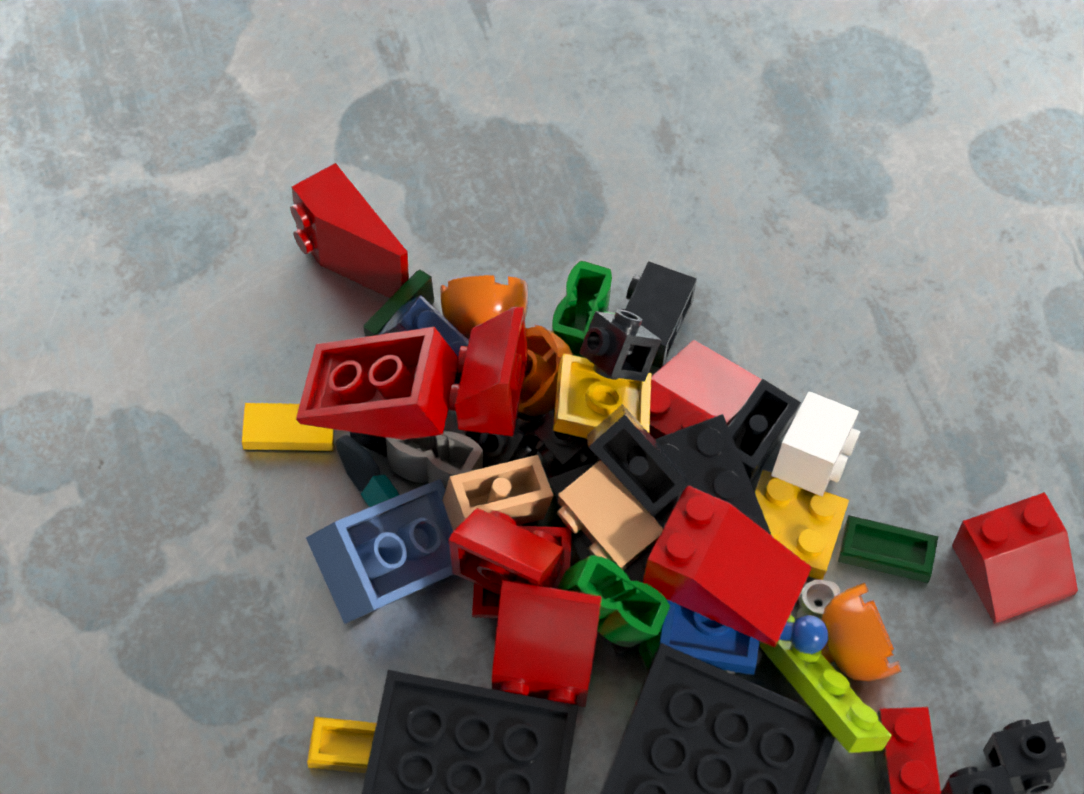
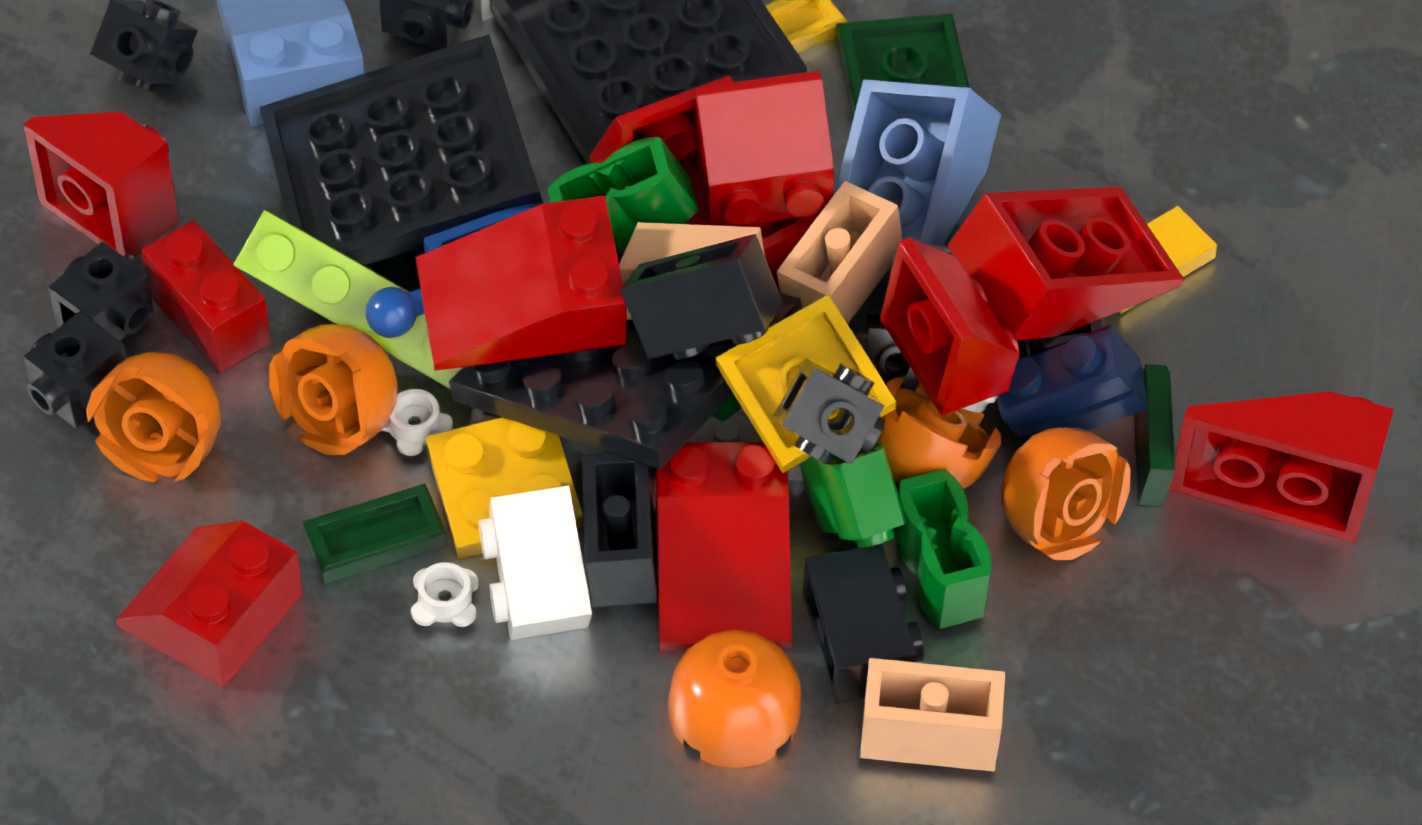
camera: 145 degrees right, 5 degrees down
none -> orange cylinder [86,352,221,483]
none -> white plate [411,562,479,627]
none -> orange cylinder [668,630,802,769]
none -> dark green tile [836,13,970,118]
none -> light nougat brick [860,658,1005,772]

